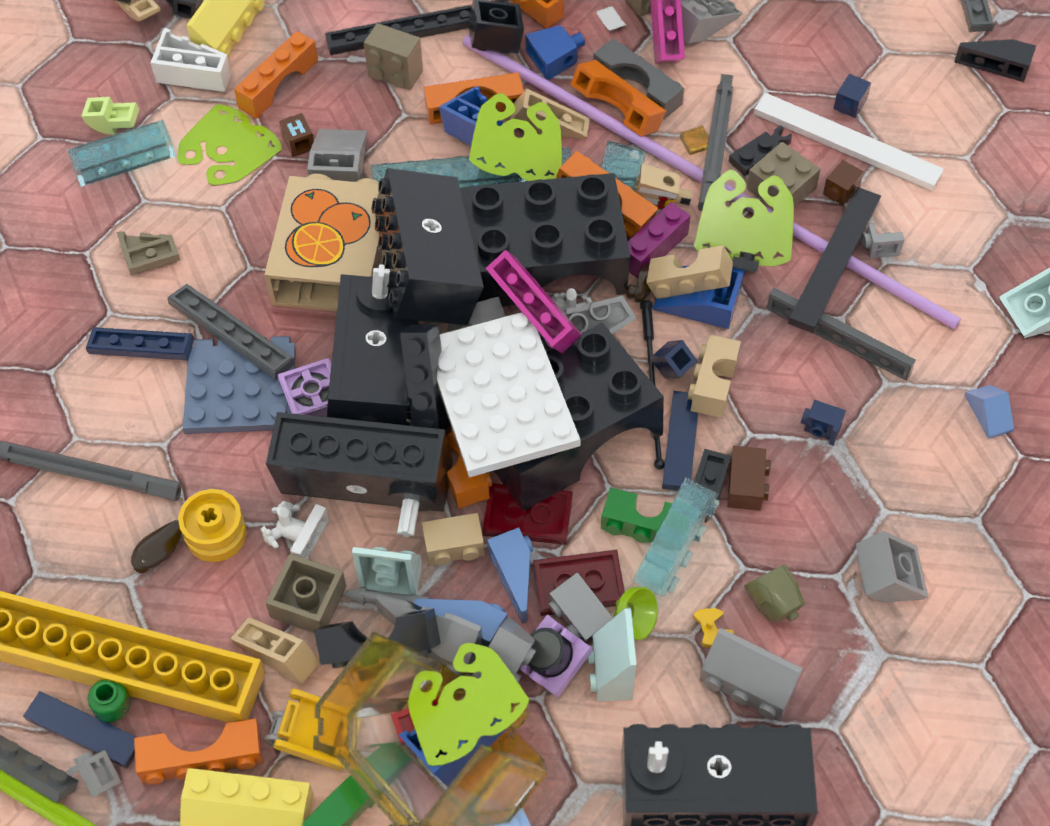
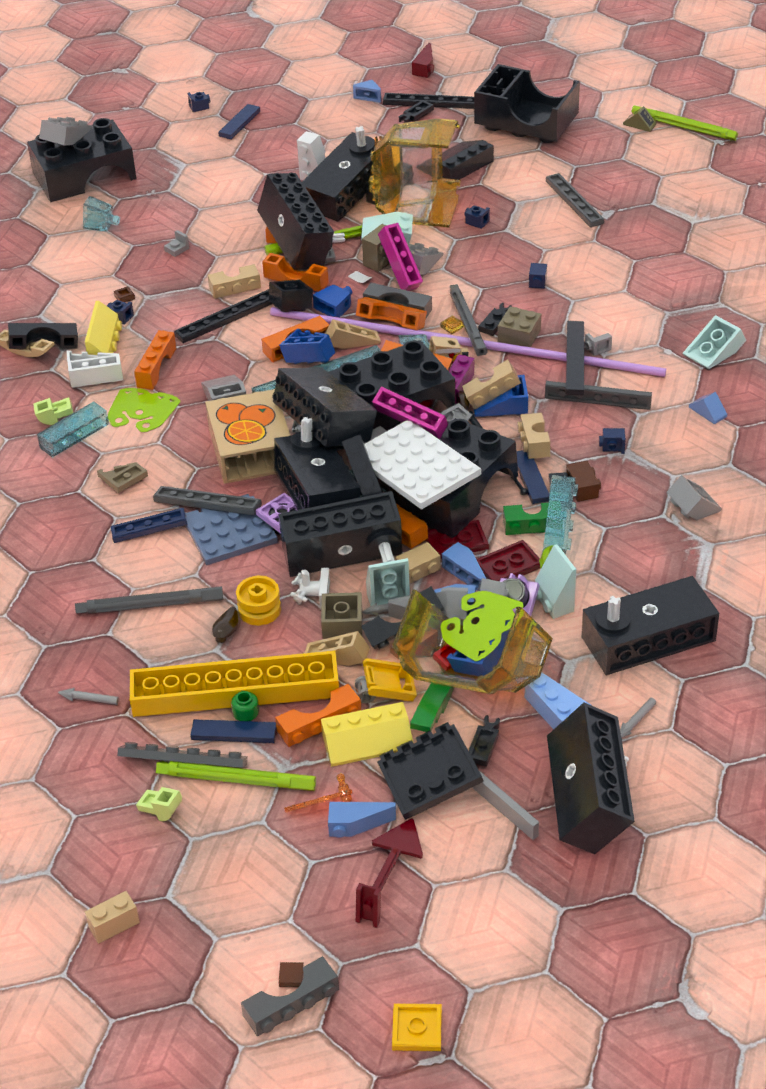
camera: 20 degrees left, 15 degrees down
light grey bracket [67,750,122,798] -> none
reddish brown brick [279,113,314,157] -> none
dark tan brick [364,23,423,90] -> none
lime piece [469,93,562,181] -> none
light grey brick [548,573,613,643] -> none
dark blue brick [650,340,698,379] -> none
yellow piece [693,607,734,648] -> none
lime piece [694,170,794,266] -> none
light grey slope [700,628,803,721] -> none
black plate [732,251,760,272] -> none
olive helmet [744,564,805,623] -> none
white tile [754,93,944,191] -> none
reddish brown brick [823,160,864,206] -> none
black slope [954,39,1036,82] -> none

